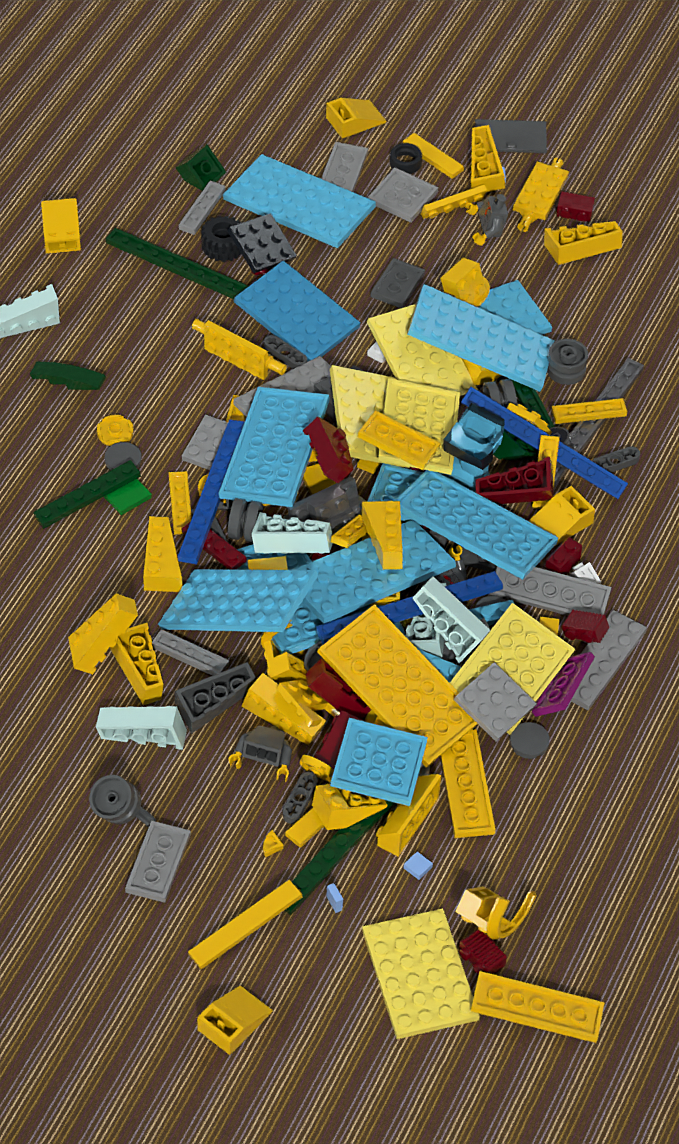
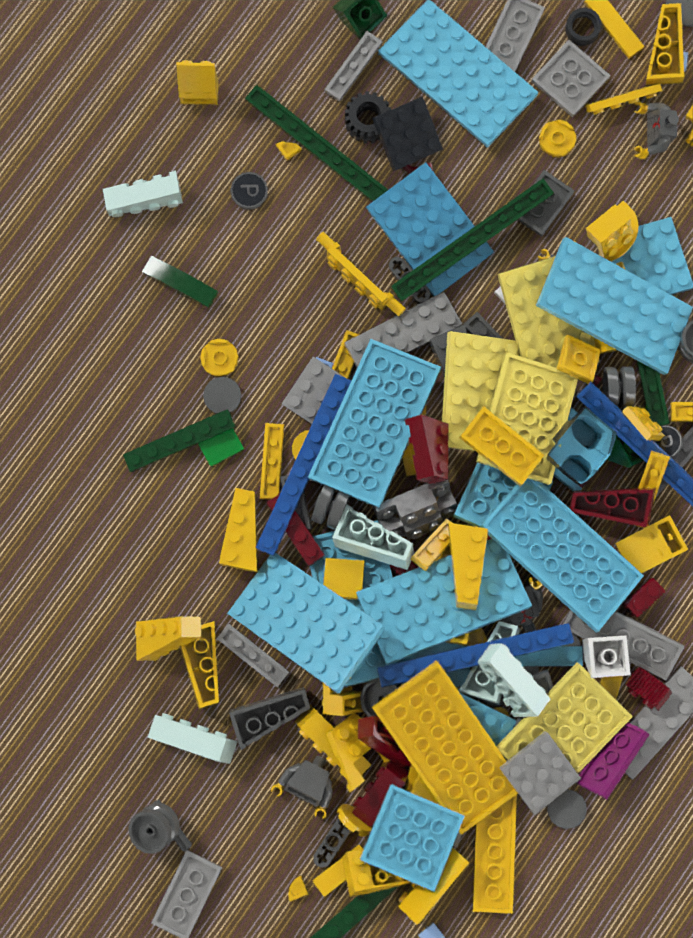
camera: 10 degrees right, 30 degrees up
white bracket [569,562,601,584] -> none
none -> black tile [230,172,268,210]
none -> yellow tile [276,141,302,161]
none -> dark green plate [390,178,554,302]
none -> yellow tile [539,120,577,157]
none -> yellow tile [557,335,601,384]
none -> white slope [582,635,630,678]

